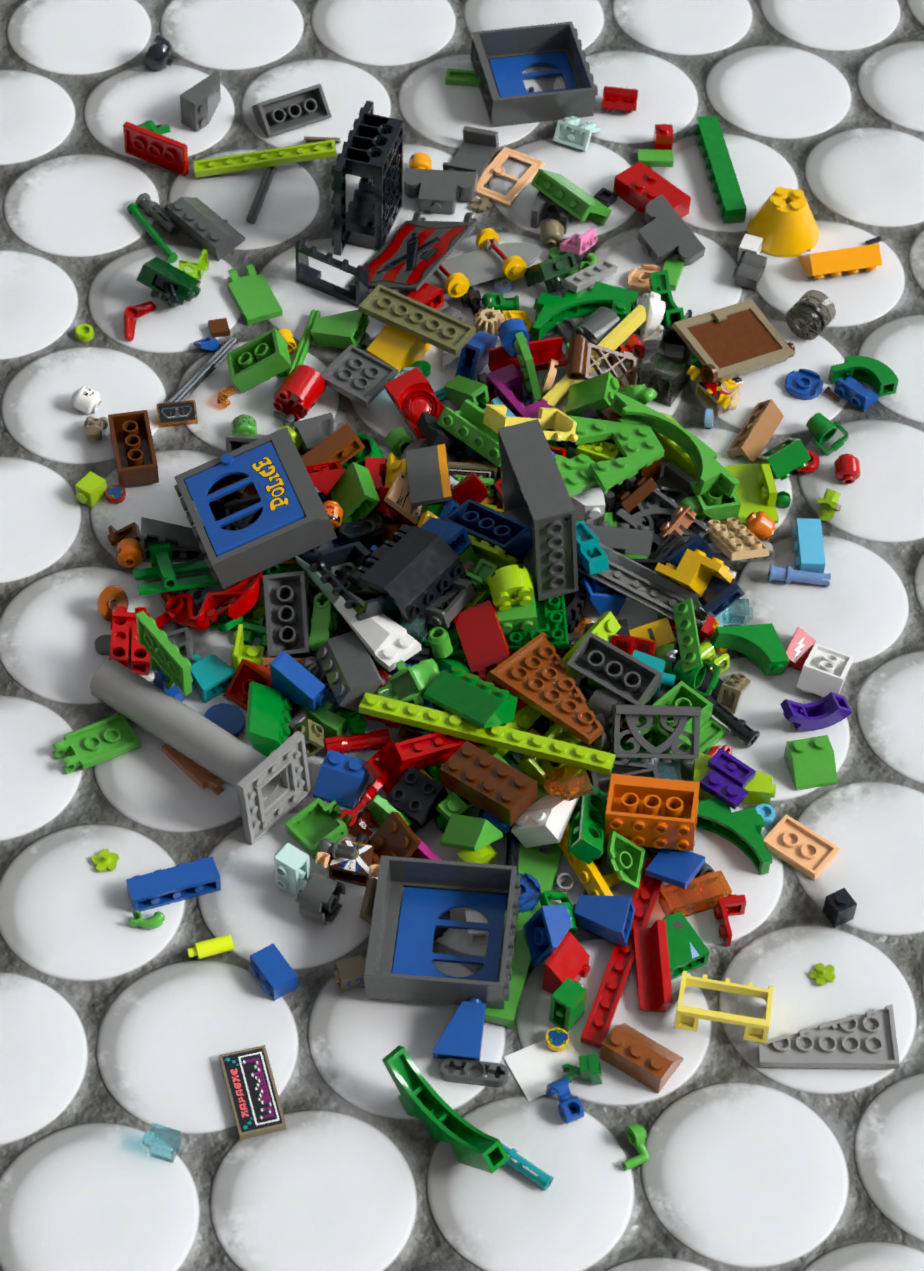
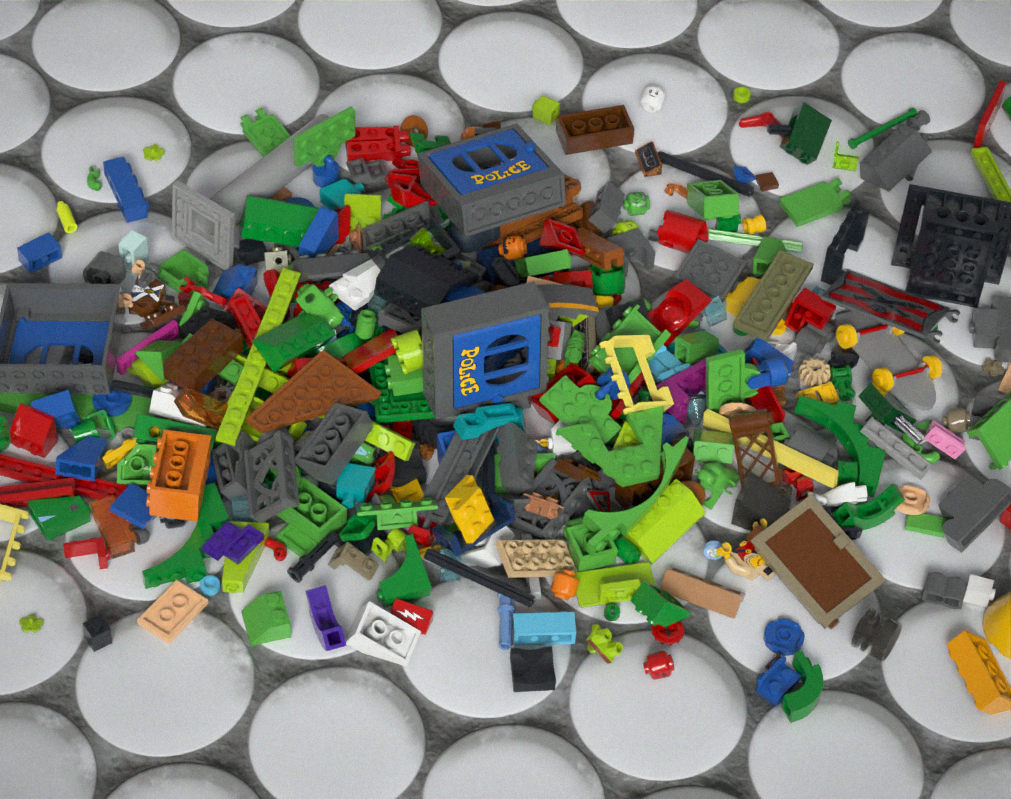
camera: 85 degrees right, 0 degrees up
dark tan plate [84,416,109,441] -> none
tile [105,485,126,504] -> none
green piece [806,413,849,456] -> none
none -> clear neon green bracket [410,227,446,256]
none -> black axle [424,548,535,607]
none -> black brick [510,646,556,692]

